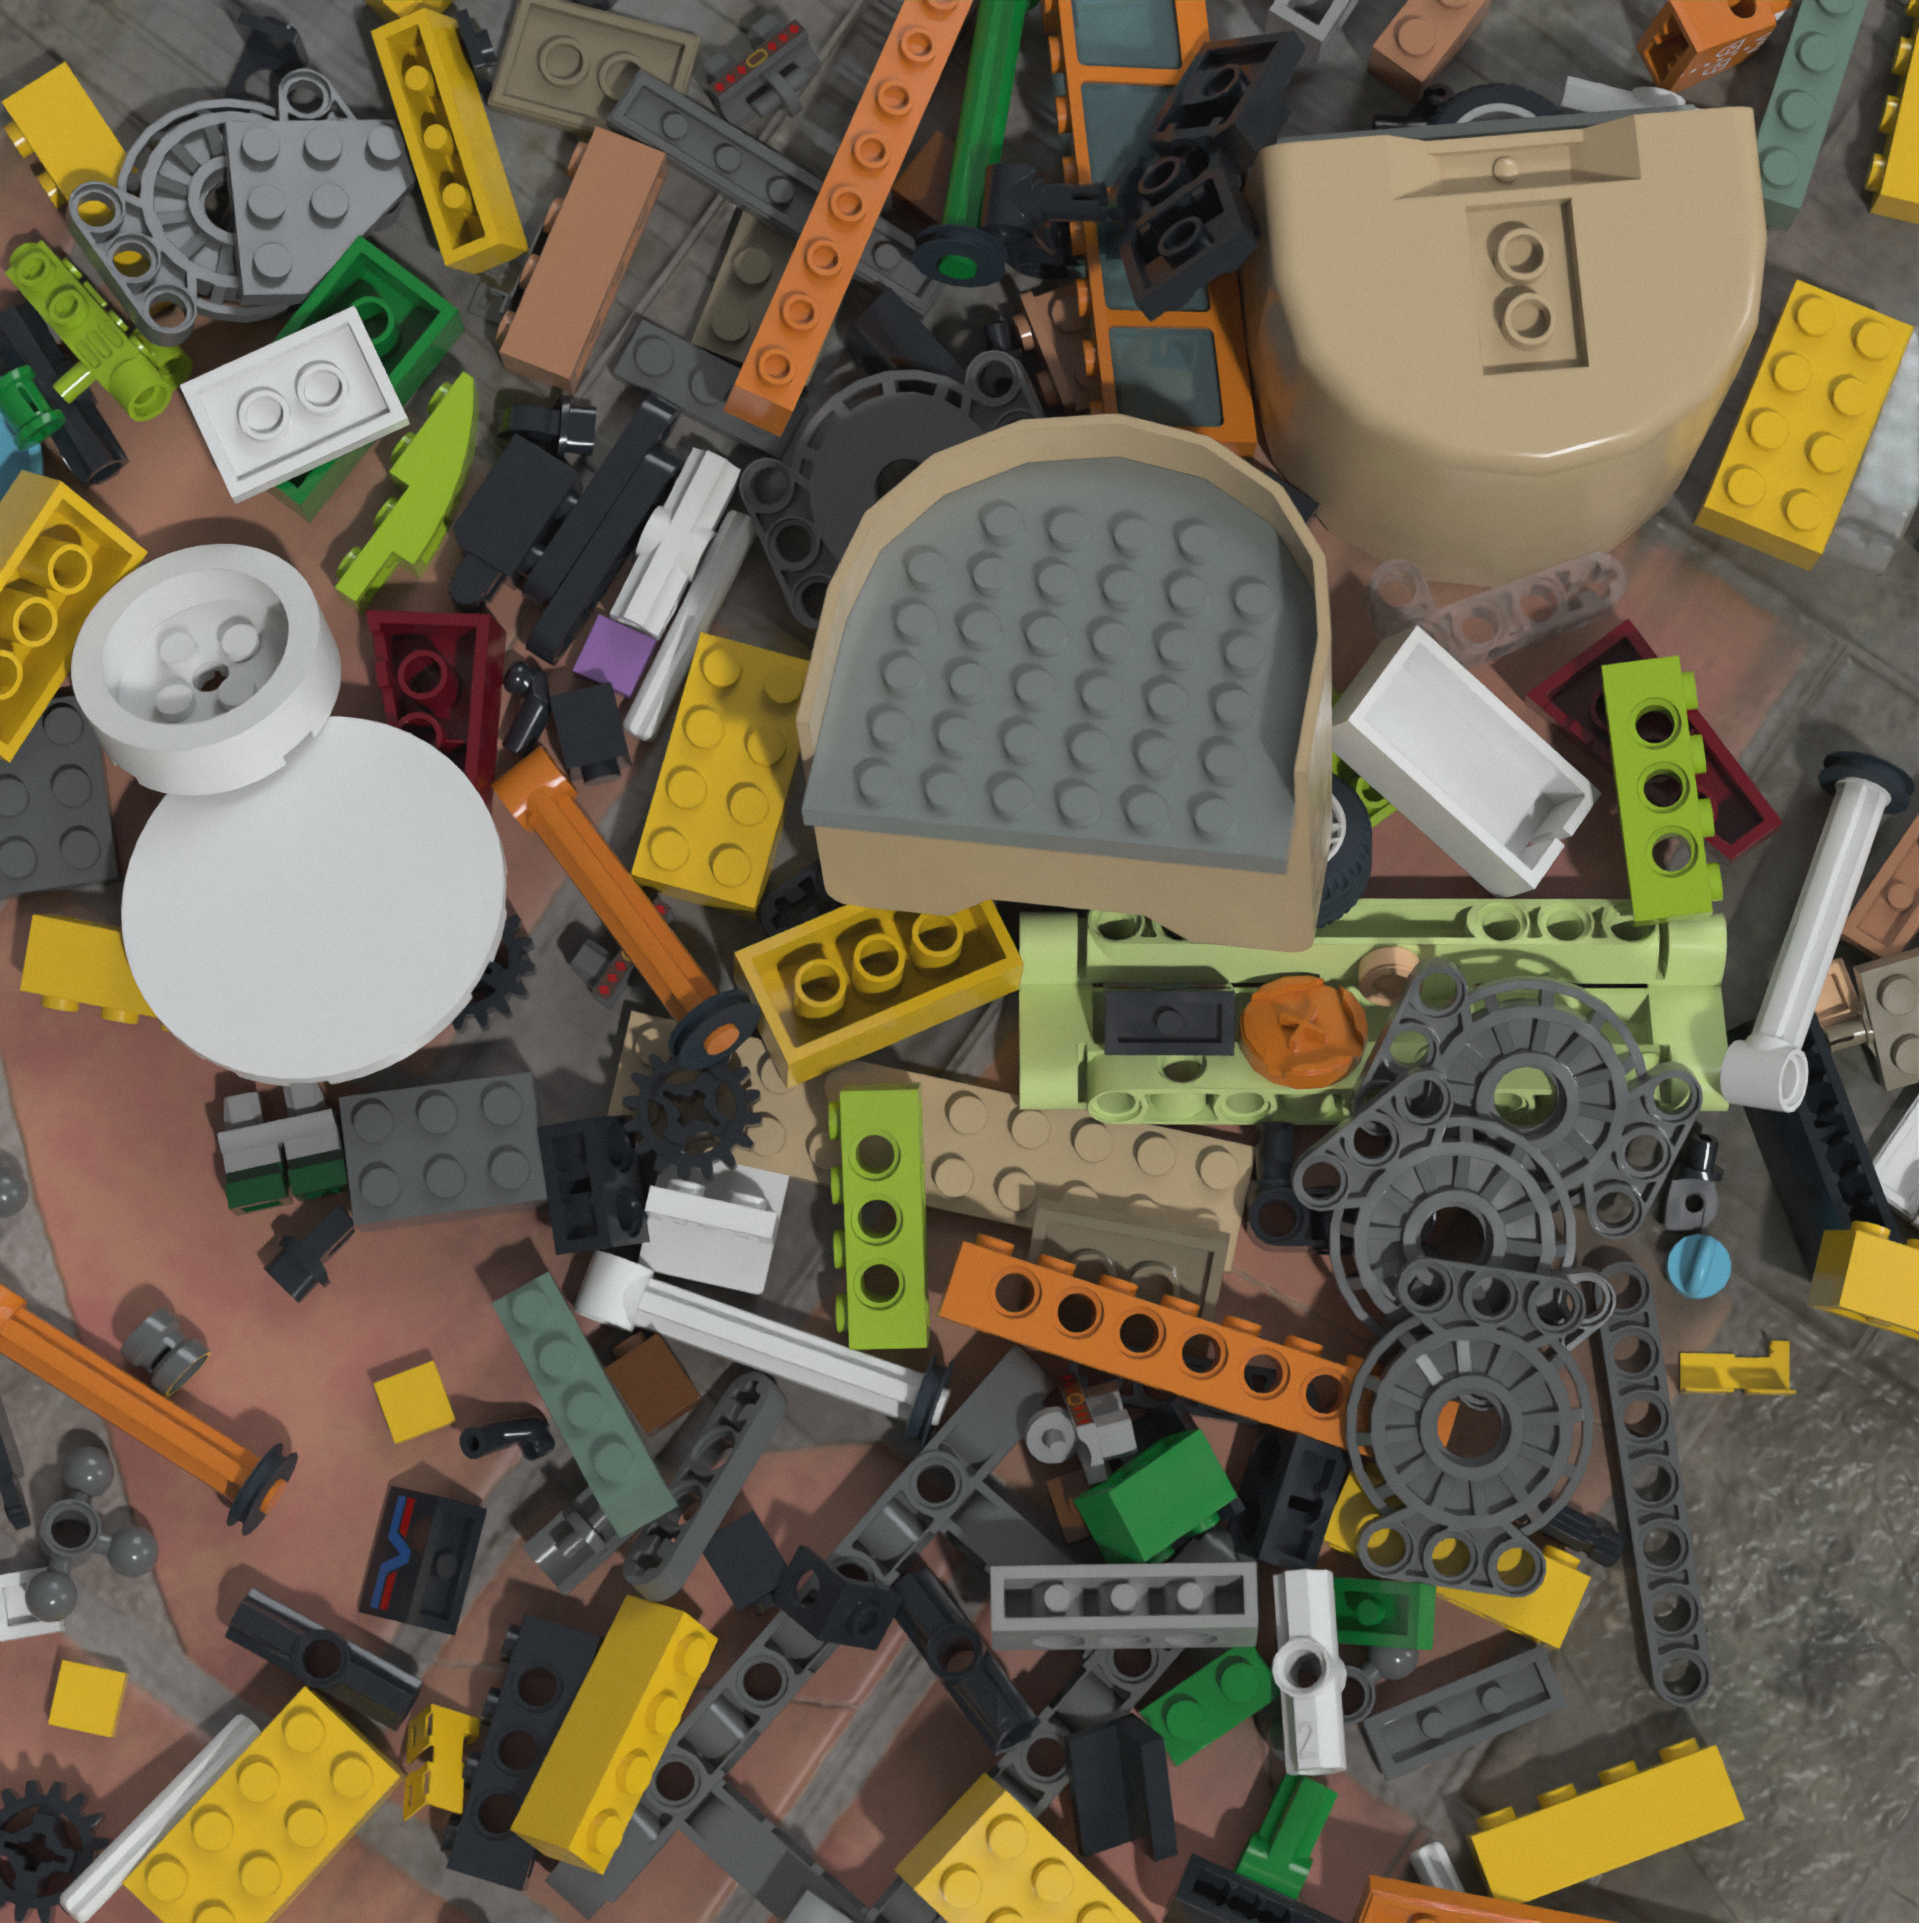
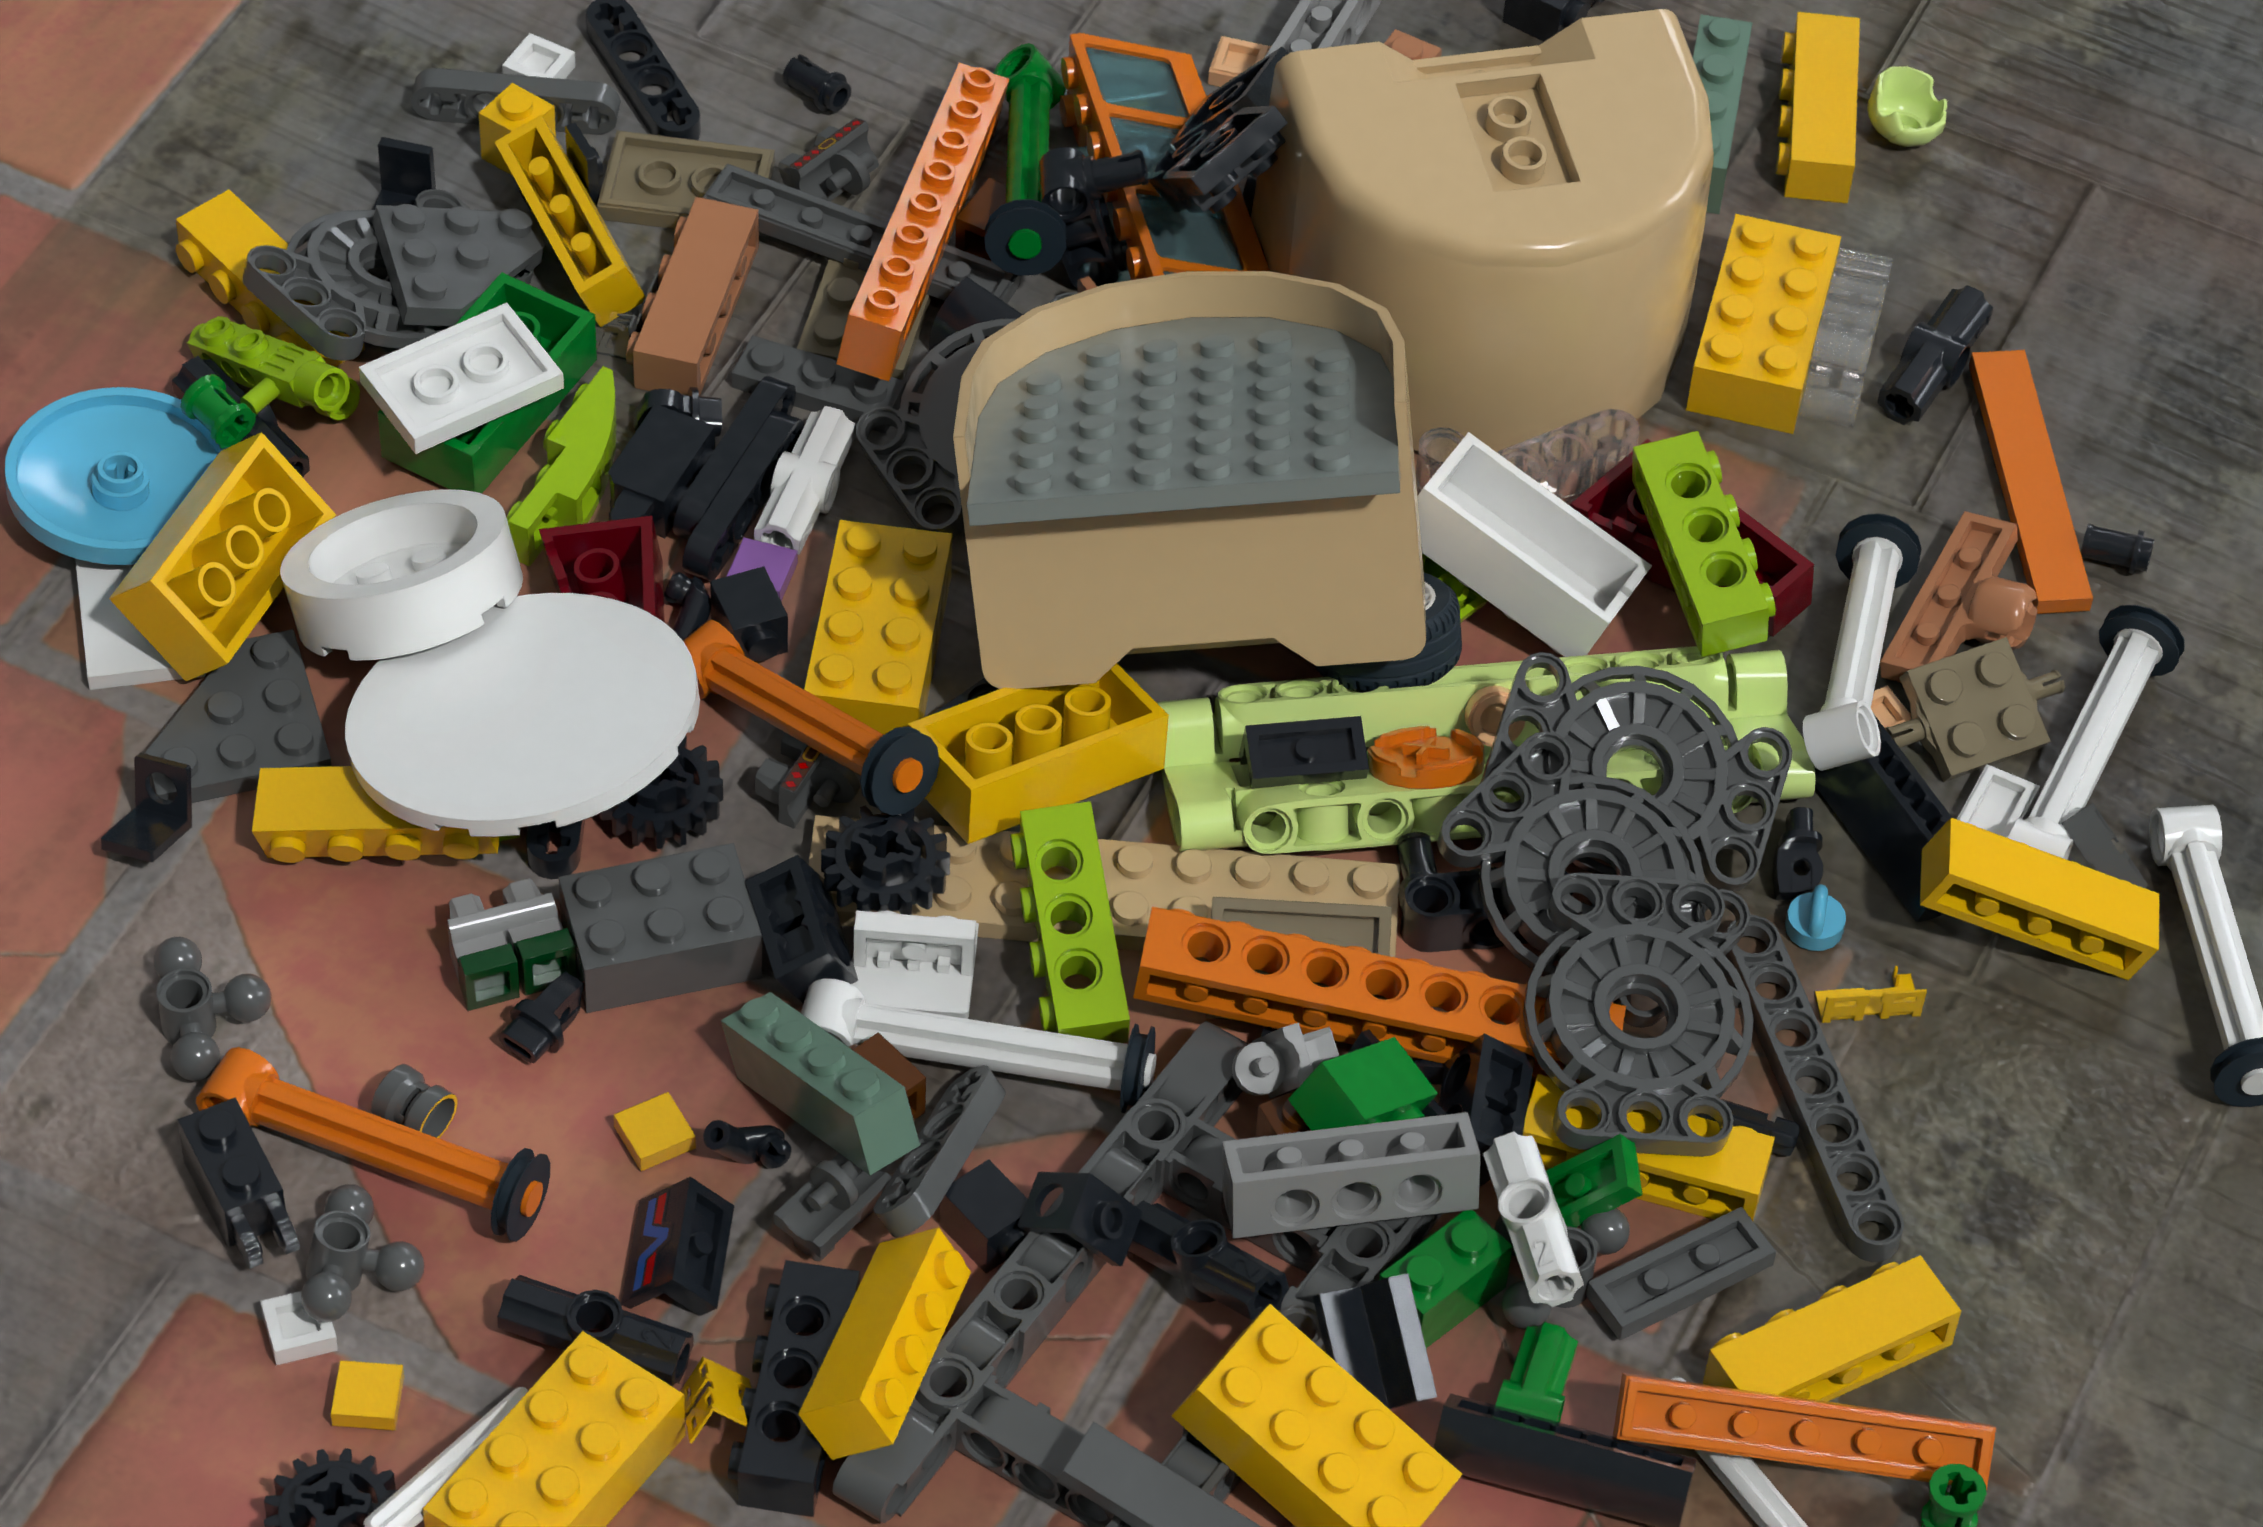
camera: 10 degrees left, 30 degrees down
white axle [623,510,757,742] -> none

